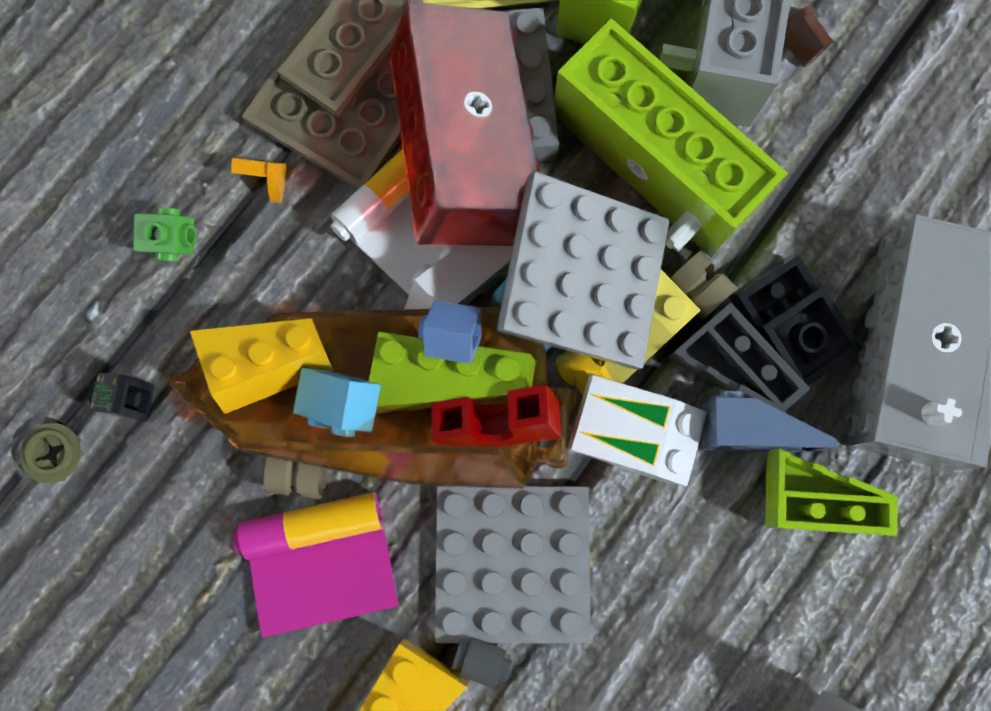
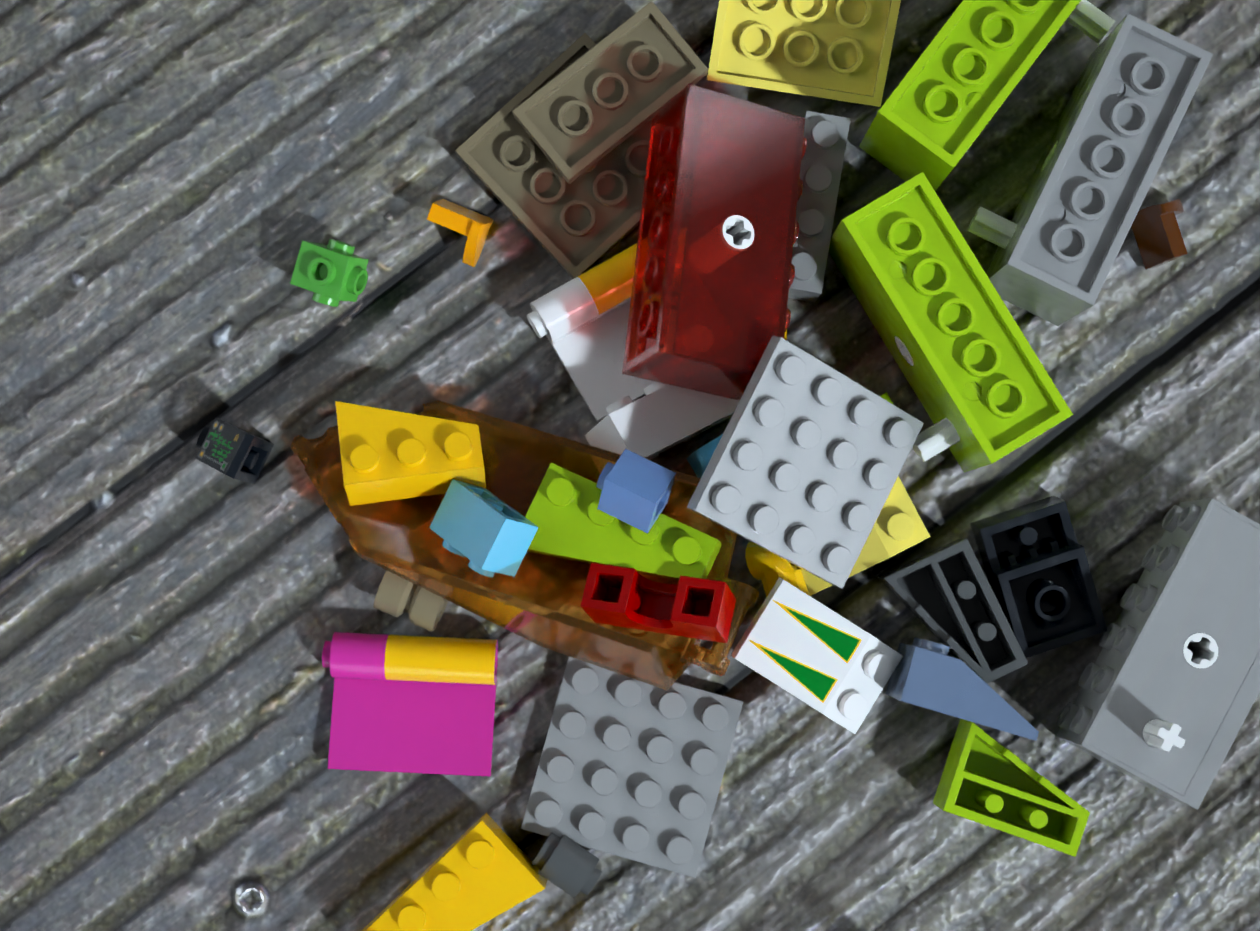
camera: 10 degrees right, 5 degrees up
olive gear [20,423,84,484] -> none
dark tan wheel [670,251,737,321] -> none

